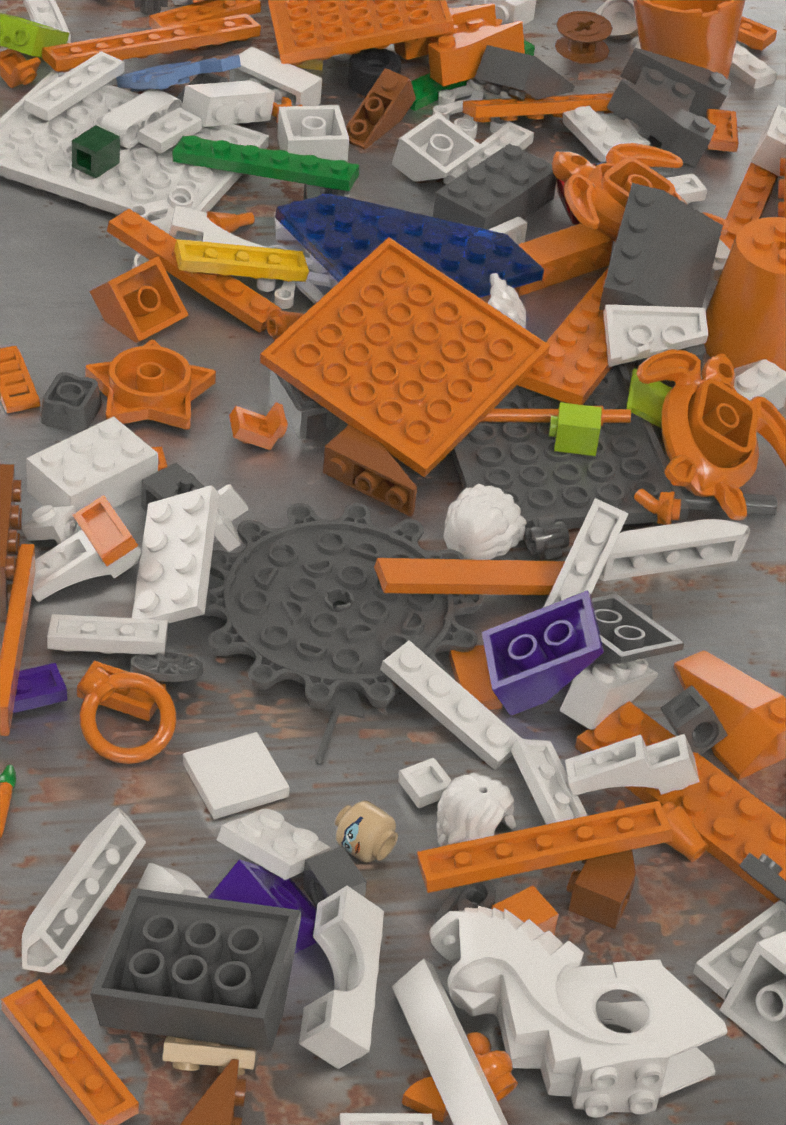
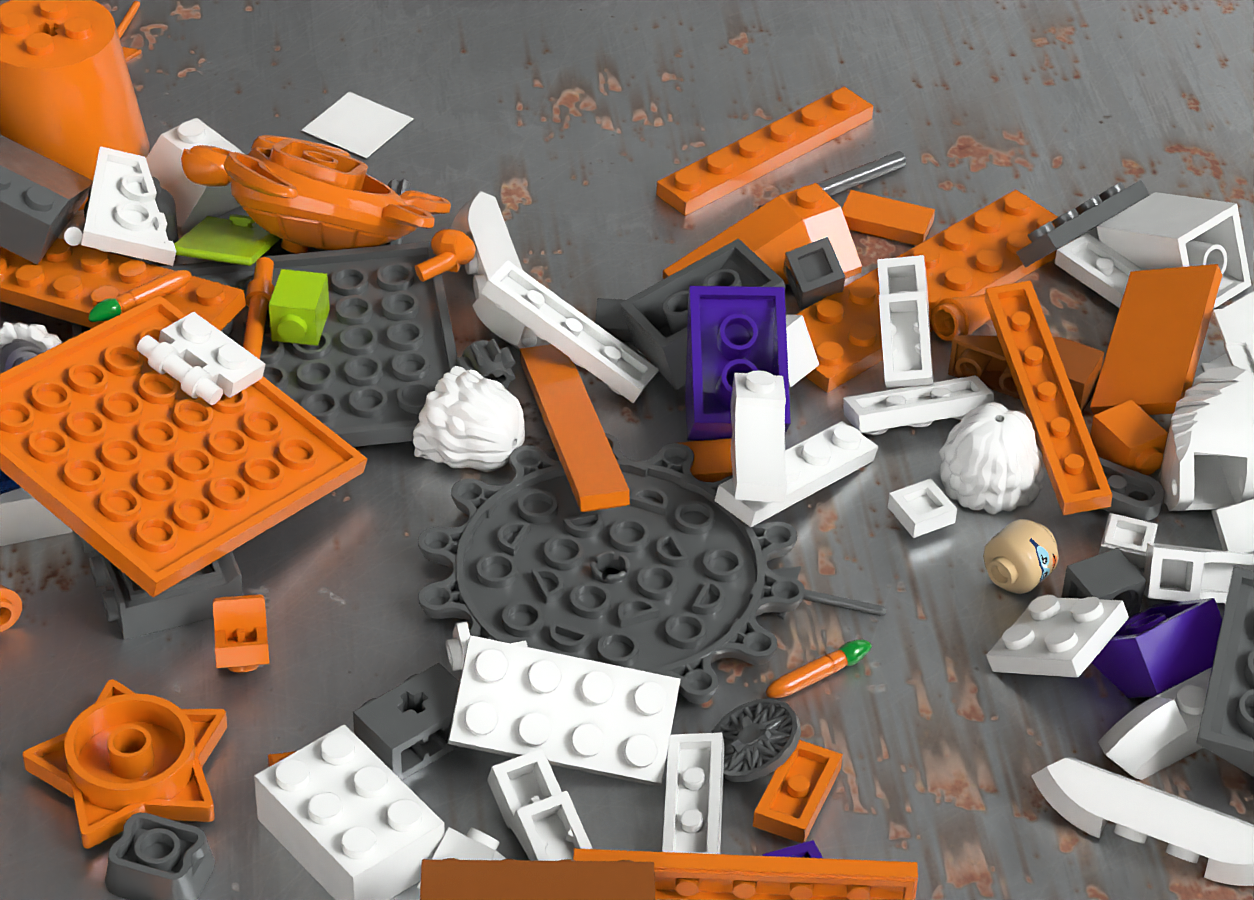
camera: 85 degrees left, 0 degrees up
orange tile [73,495,138,566] -> none
orange piece [78,667,176,764] -> none
white tile [182,732,290,820] -> none
dark orange slope [323,425,417,517] -> none
none -> orange piece [88,270,192,322]
none -> white plate [137,312,266,405]
none -> white slope [730,370,787,503]
none -> orange piece [765,639,872,699]
none -> orange tile [1090,264,1222,415]
none -> white tile [1099,513,1158,568]

